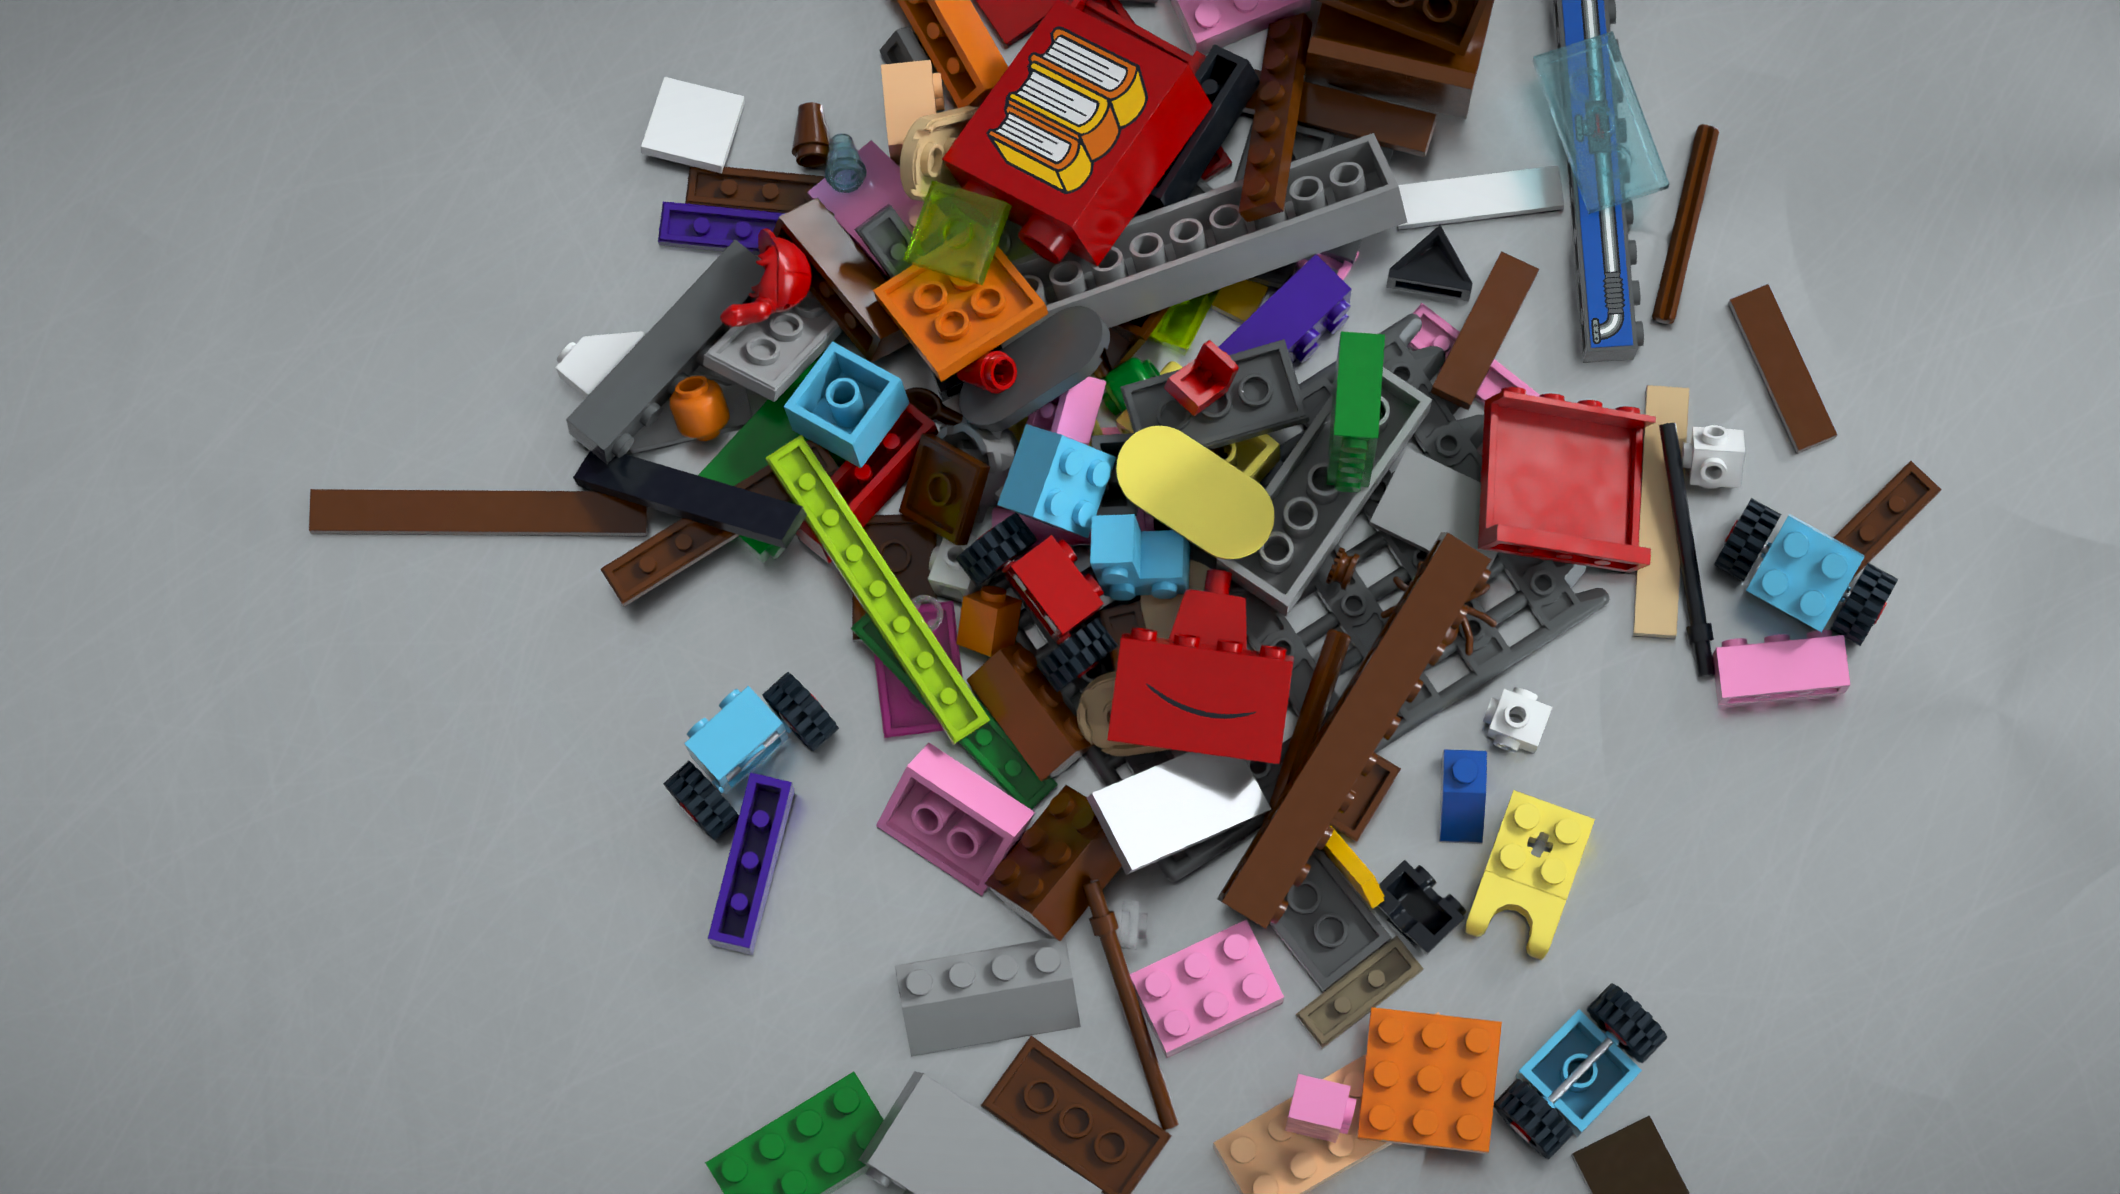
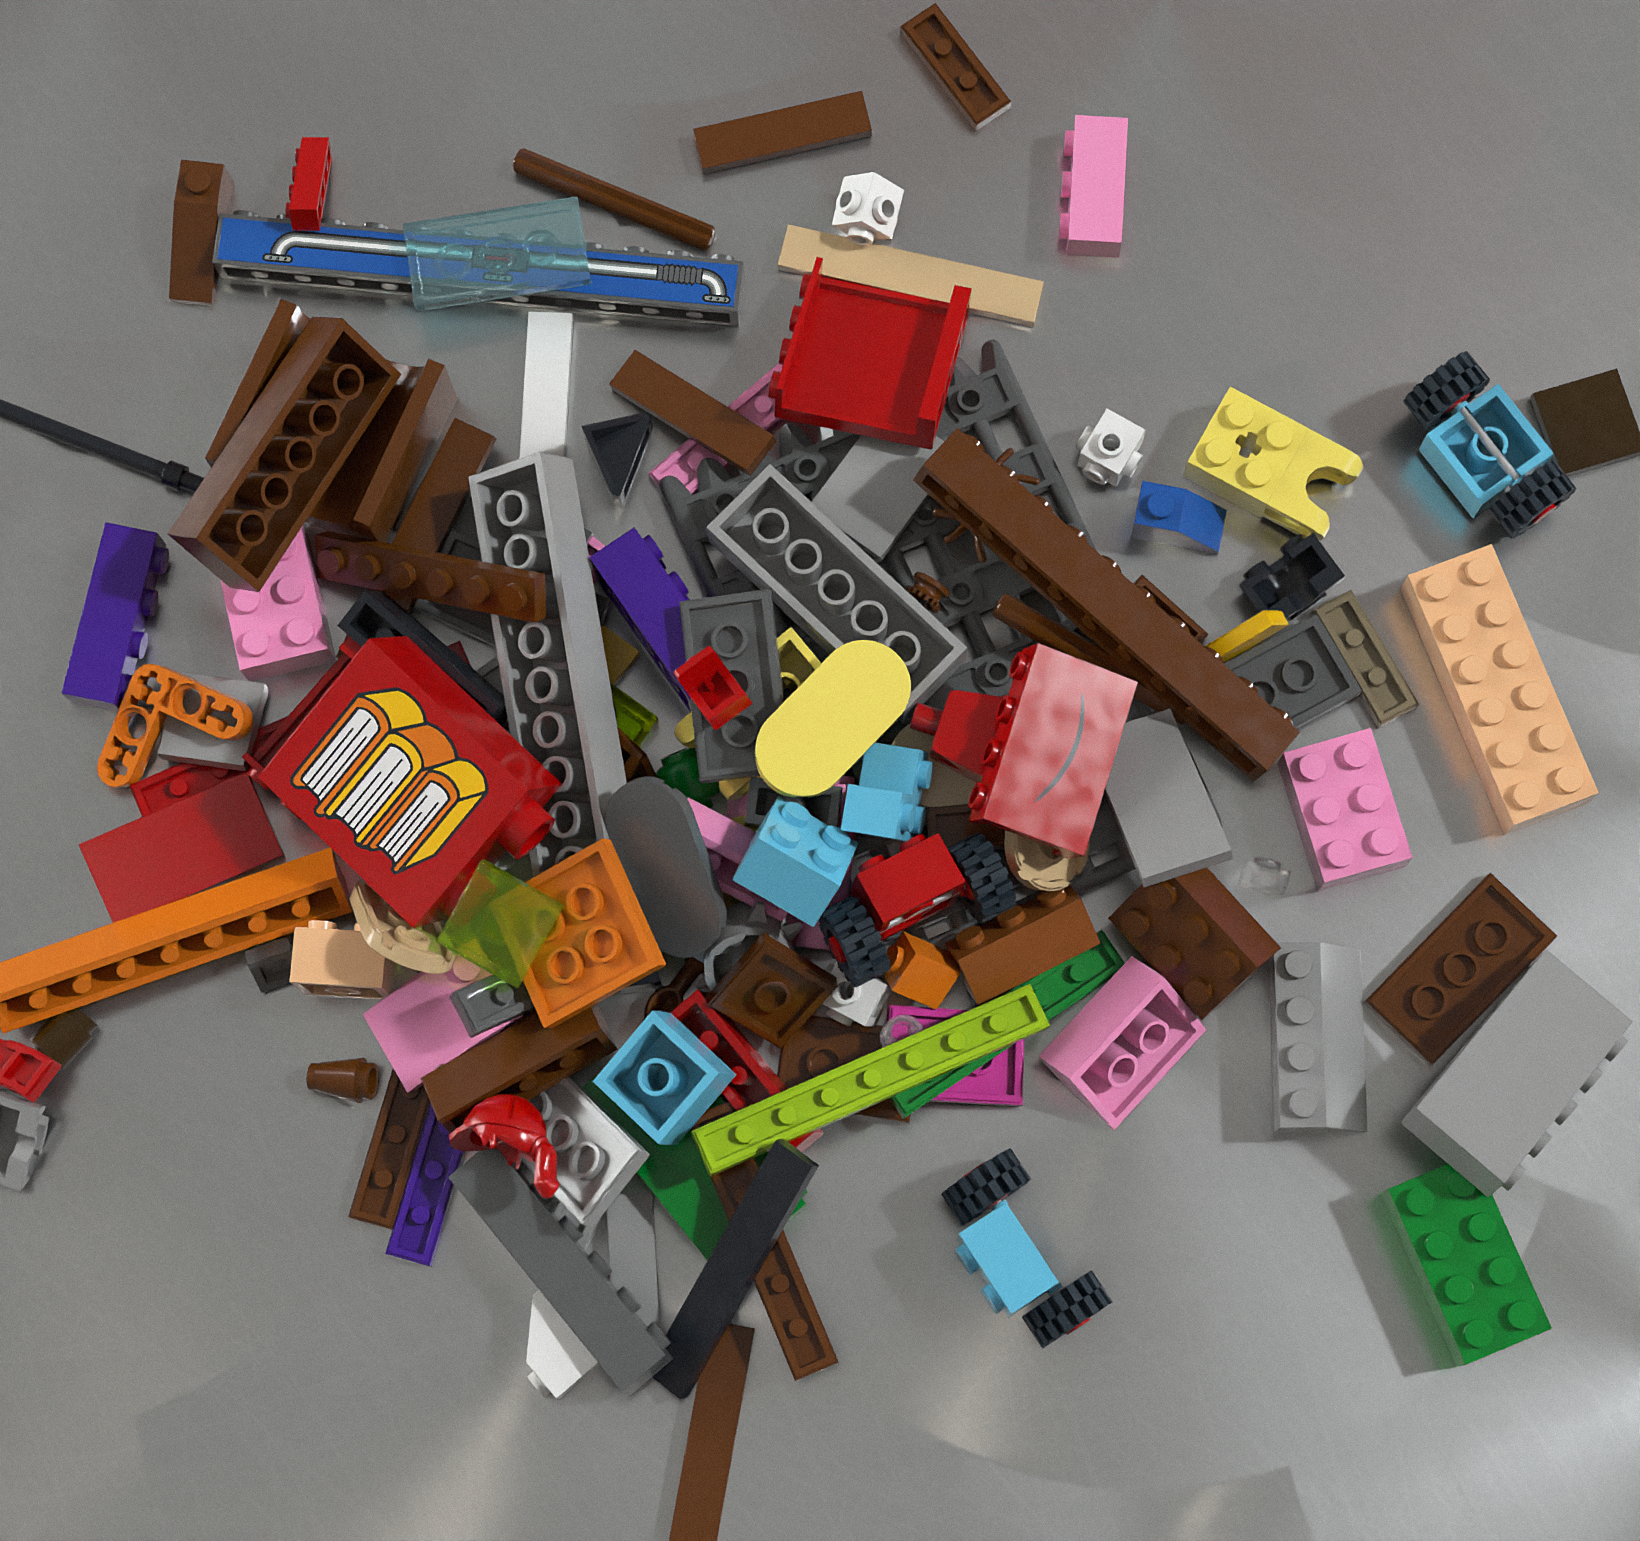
camera: 80 degrees left, 0 degrees up
white tile [641,77,745,174] -> none
orange head [669,376,730,441] -> none
dark purple brick [707,772,795,955] -> none
clear light blue cone [825,134,867,193] -> none
red cone [956,351,1017,393] -> none
reddish brown bar [1082,880,1179,1130] -> none
bright pink brick [1285,1074,1357,1143] -> none
green brick [1326,331,1385,492] -> none
orange plate [1357,1007,1502,1154] -> none
black bar [1659,423,1715,677] -> none
brick [1714,498,1898,646] -> none

